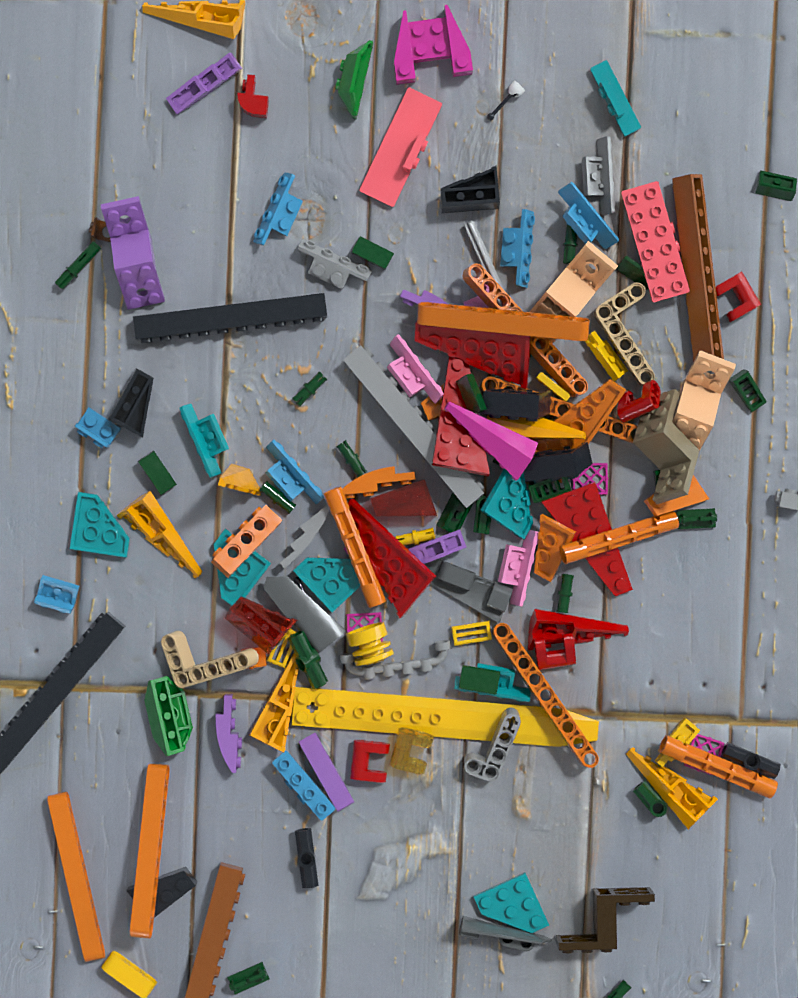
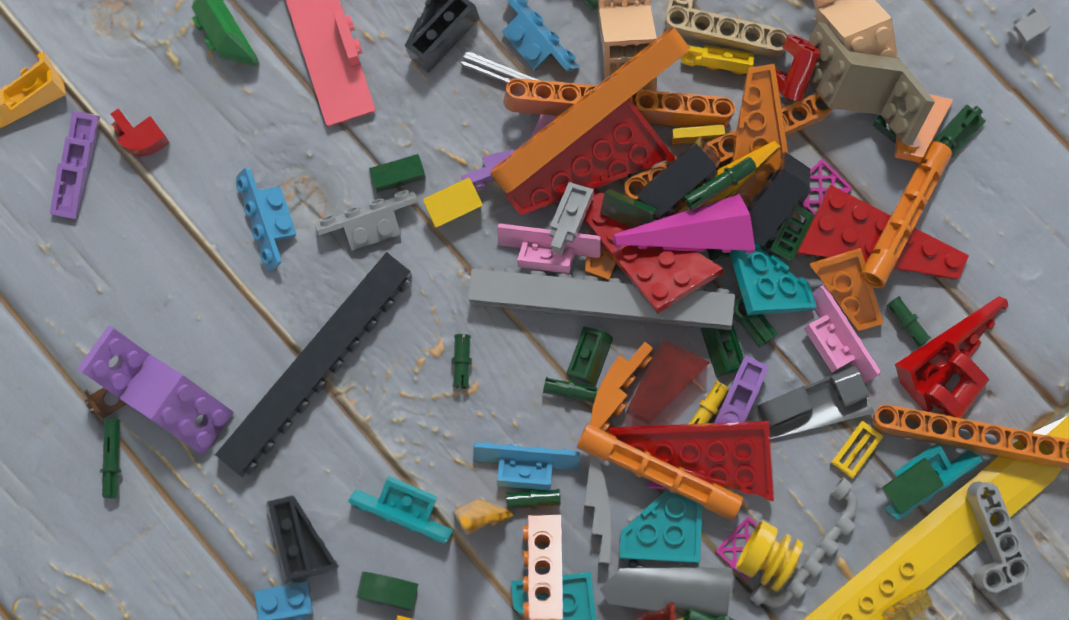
camera: 45 degrees left, 10 degrees down
none -> yellow panel [423,178,483,228]
none -> light grey hinge [550,182,594,255]
none -> dark green slope [566,326,613,385]
none -> dark green axle [683,157,757,211]

